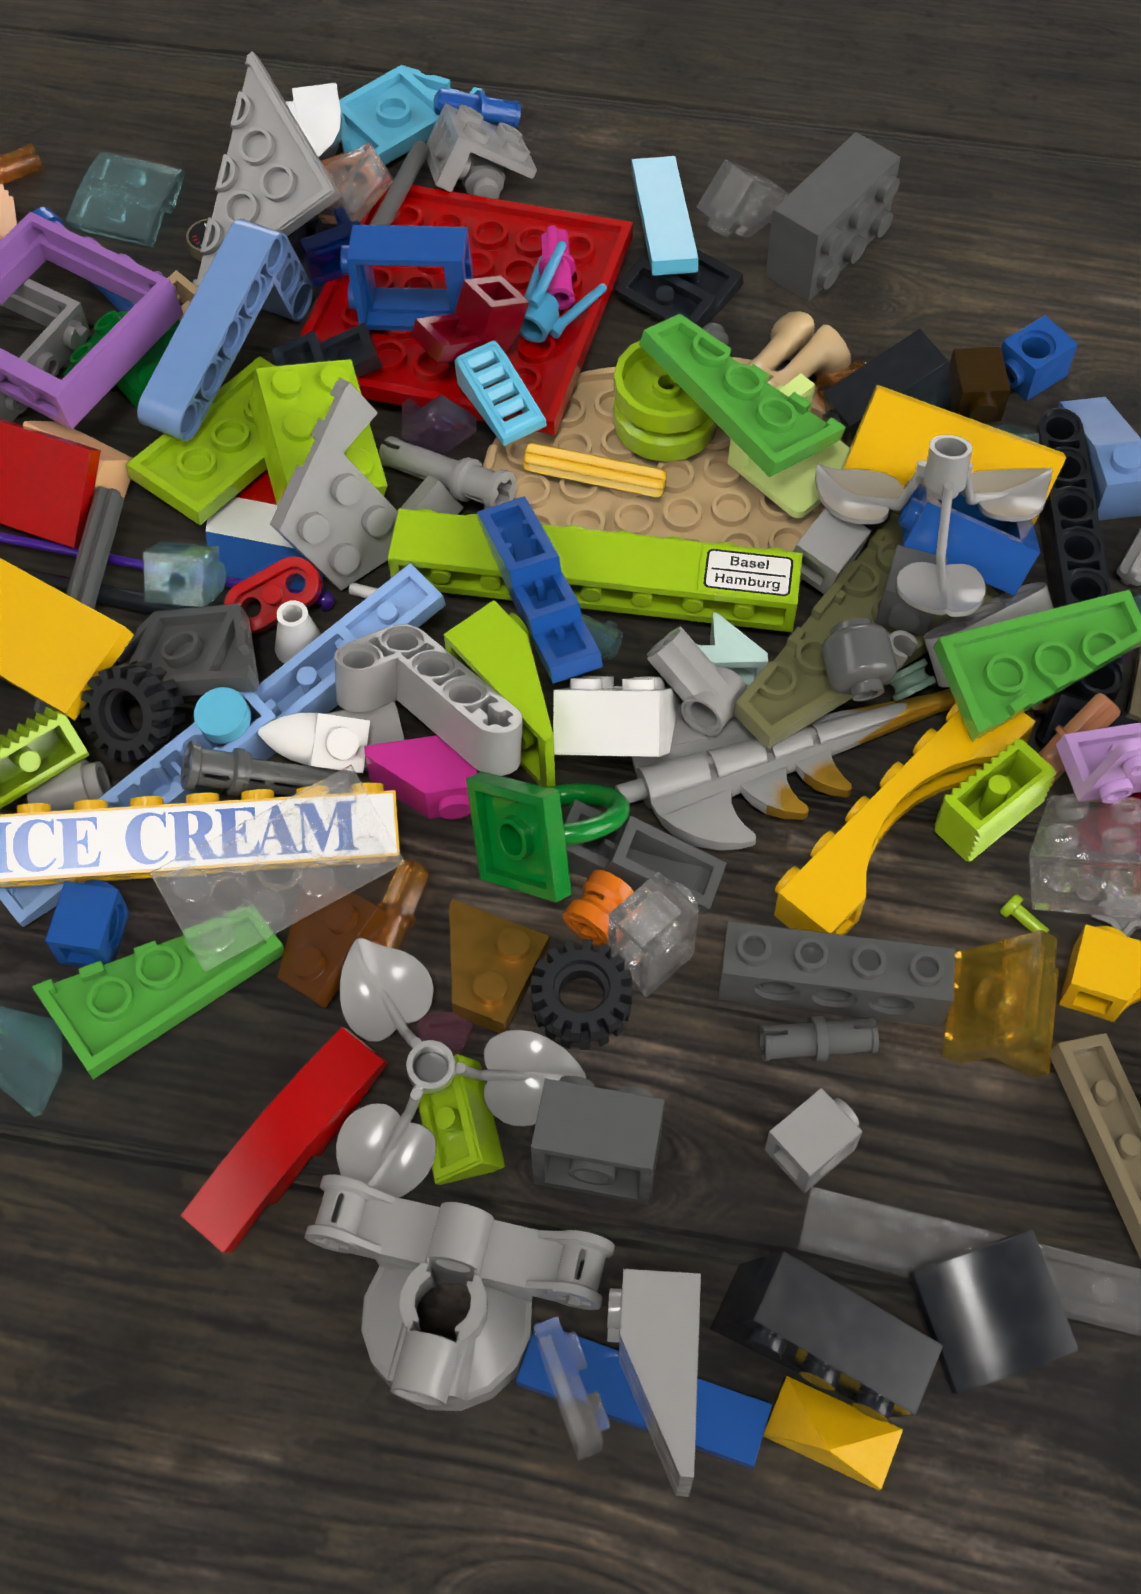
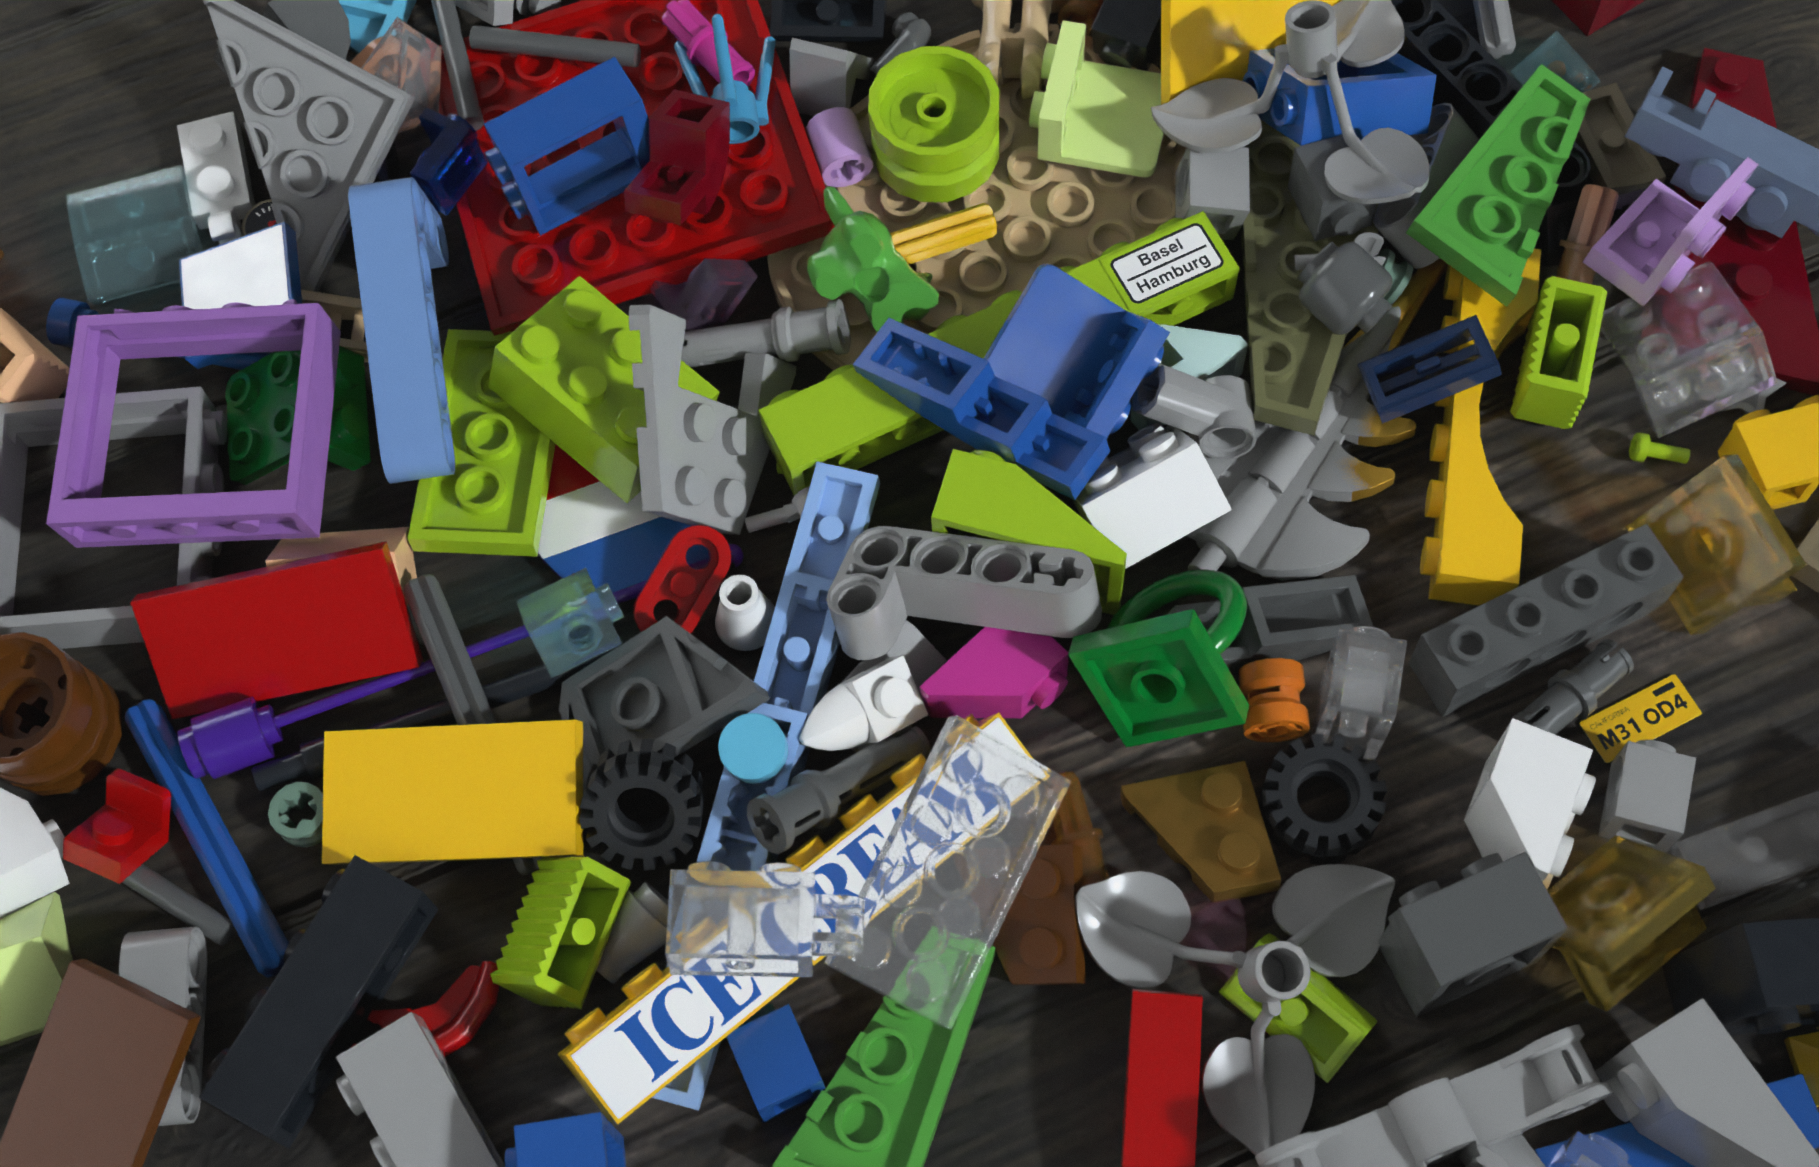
camera: 30 degrees left, 5 degrees up
black slope [272,322,383,378] -> none
medium azure slope [455,341,546,446] -> none
bright green wing [639,314,846,478] -> none
none -> white plate [177,111,255,245]
none -> flat silver tile [179,221,302,369]
none -> dark grey bar [469,25,641,67]
none -> clear brick [665,861,865,977]
none -> light grey slope [789,38,874,116]
none -> lavender piece [806,107,873,187]
none -> bright green animal [807,186,939,332]
none -> blue bracket [983,264,1170,439]
none -> dark blue tile [1357,315,1502,424]
none -> white slope [1464,718,1596,889]
none -> clear yellow bracket [1547,835,1716,1012]
none -> yellow sticker [1580,674,1702,763]

